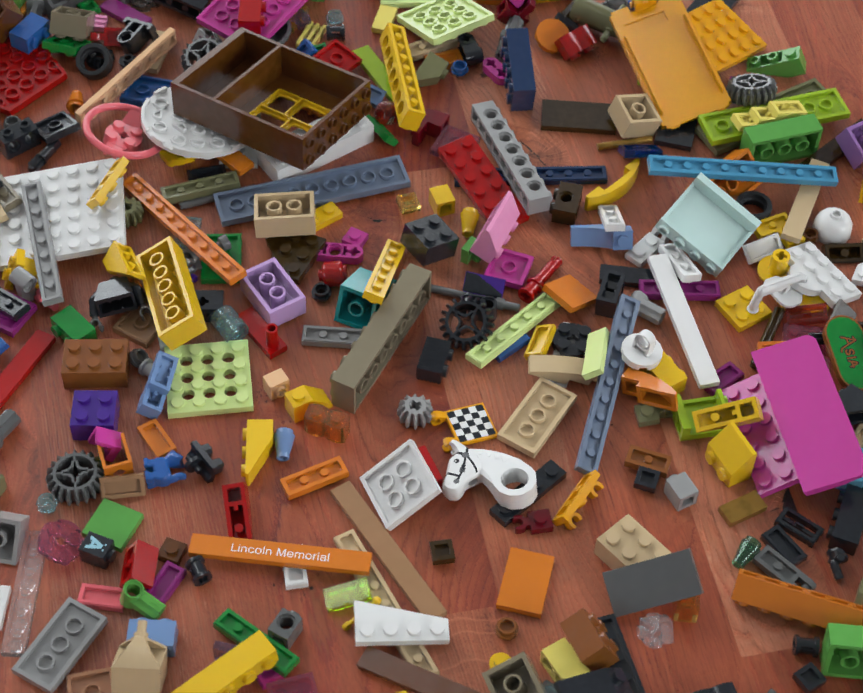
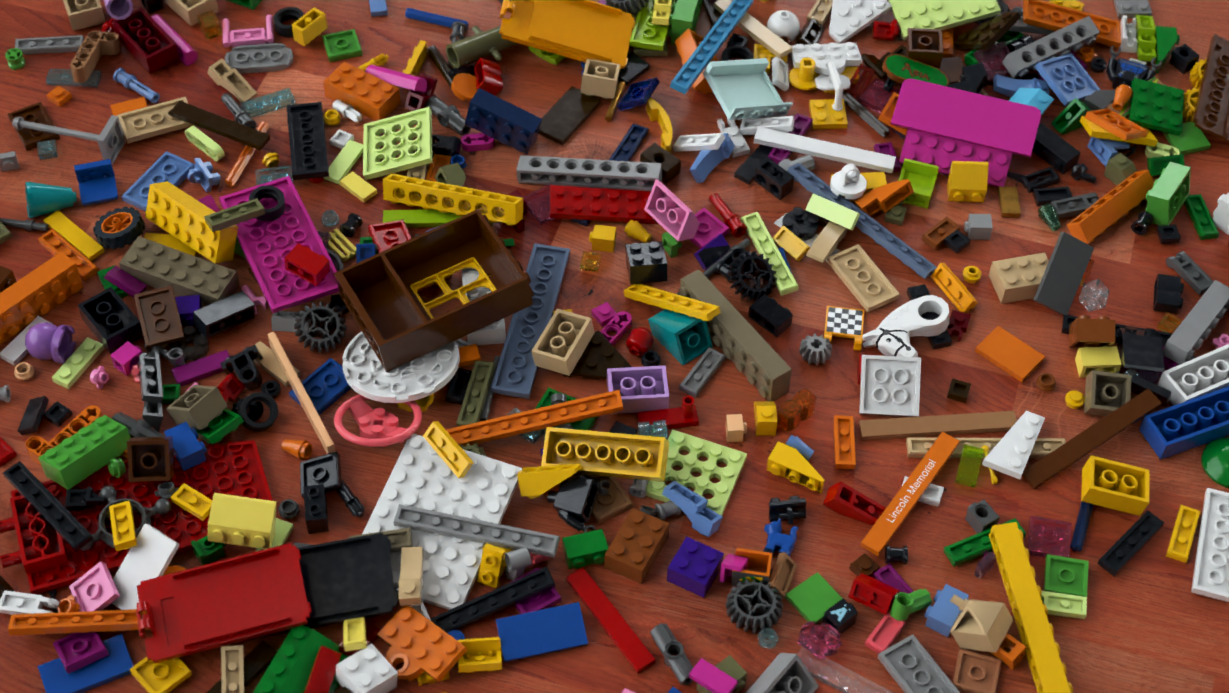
camera: 60 degrees left, 0 degrees up
orange tile [137,418,177,458] -> none
orange tile [542,274,597,313] -> none
yellow slope [692,396,764,433] -> none
none -> black plate [727,33,749,48]
none -> yellow plate [963,266,982,283]

